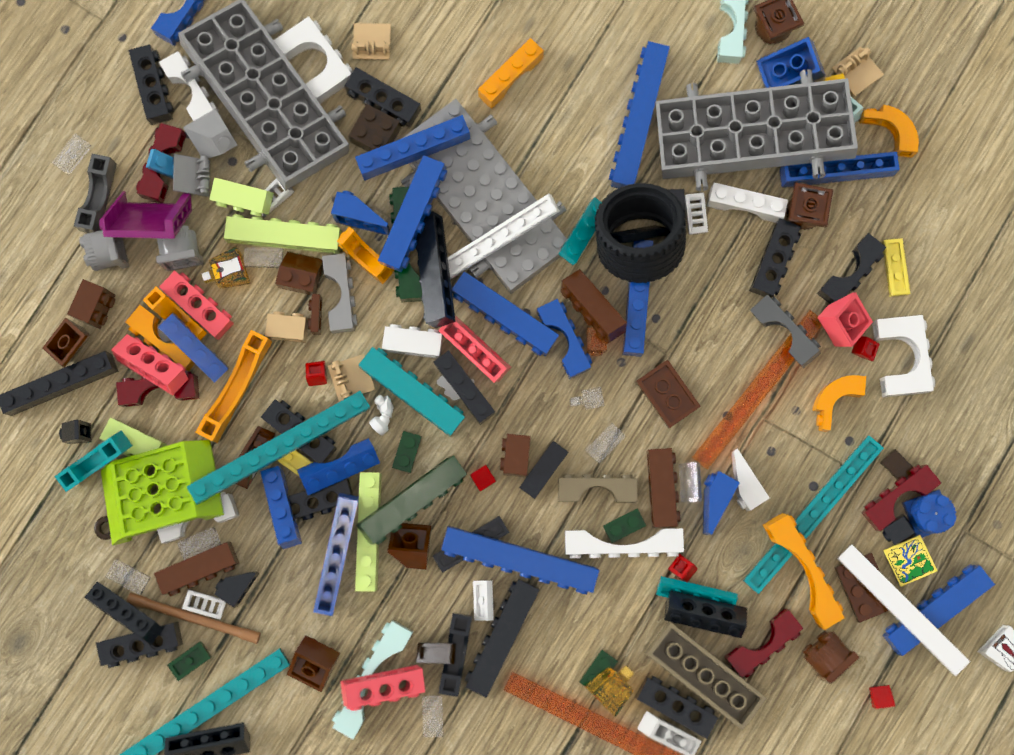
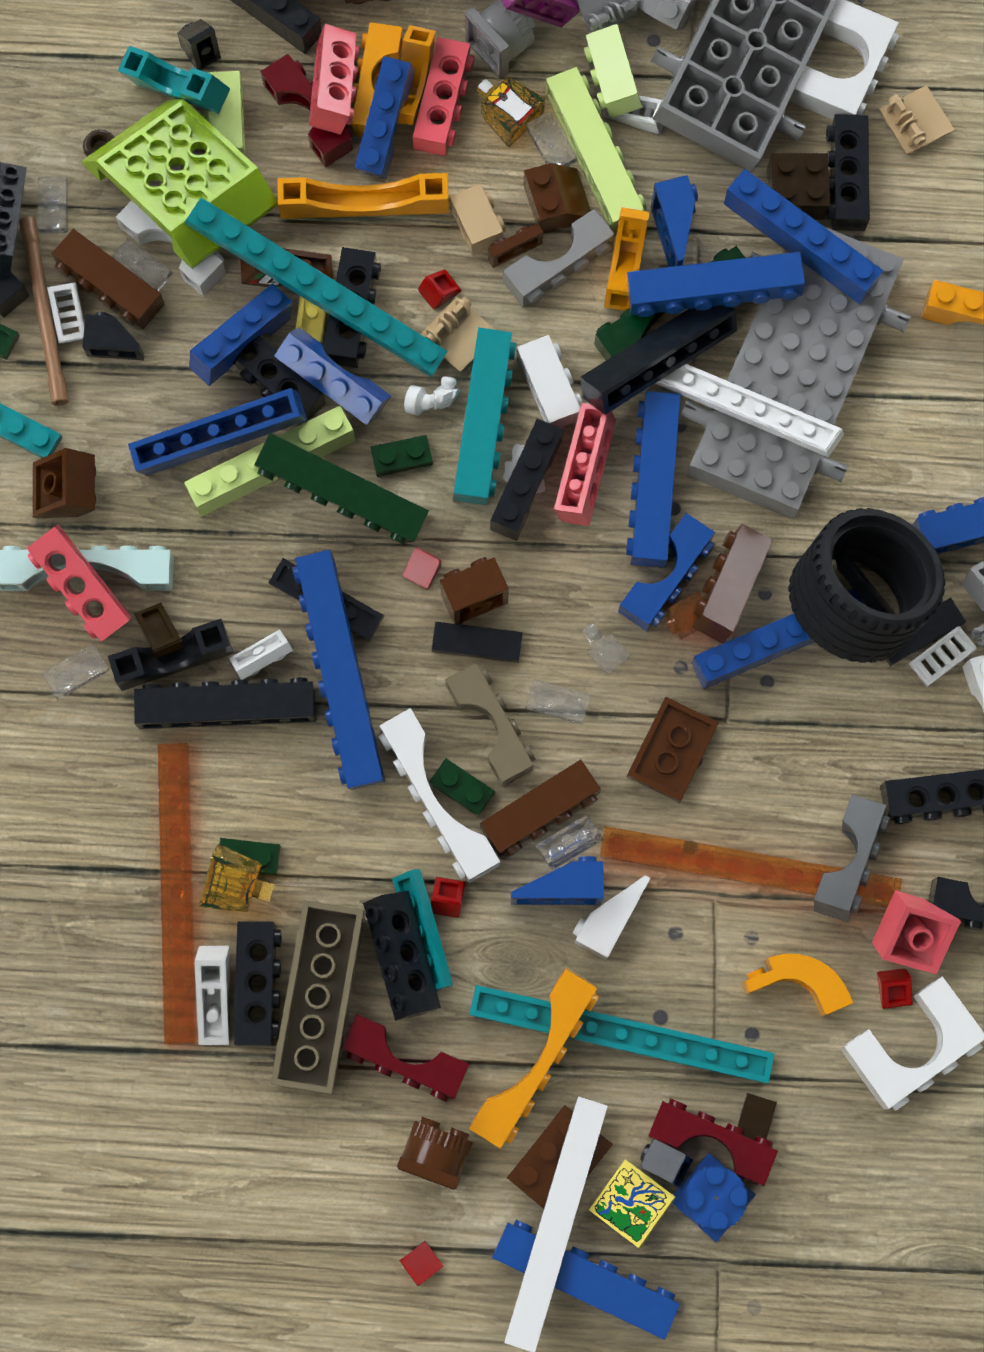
camera: 60 degrees right, 5 degrees down
reddish brown slope [388,523,431,570] -> none
teal plate [558,197,602,265] -> none

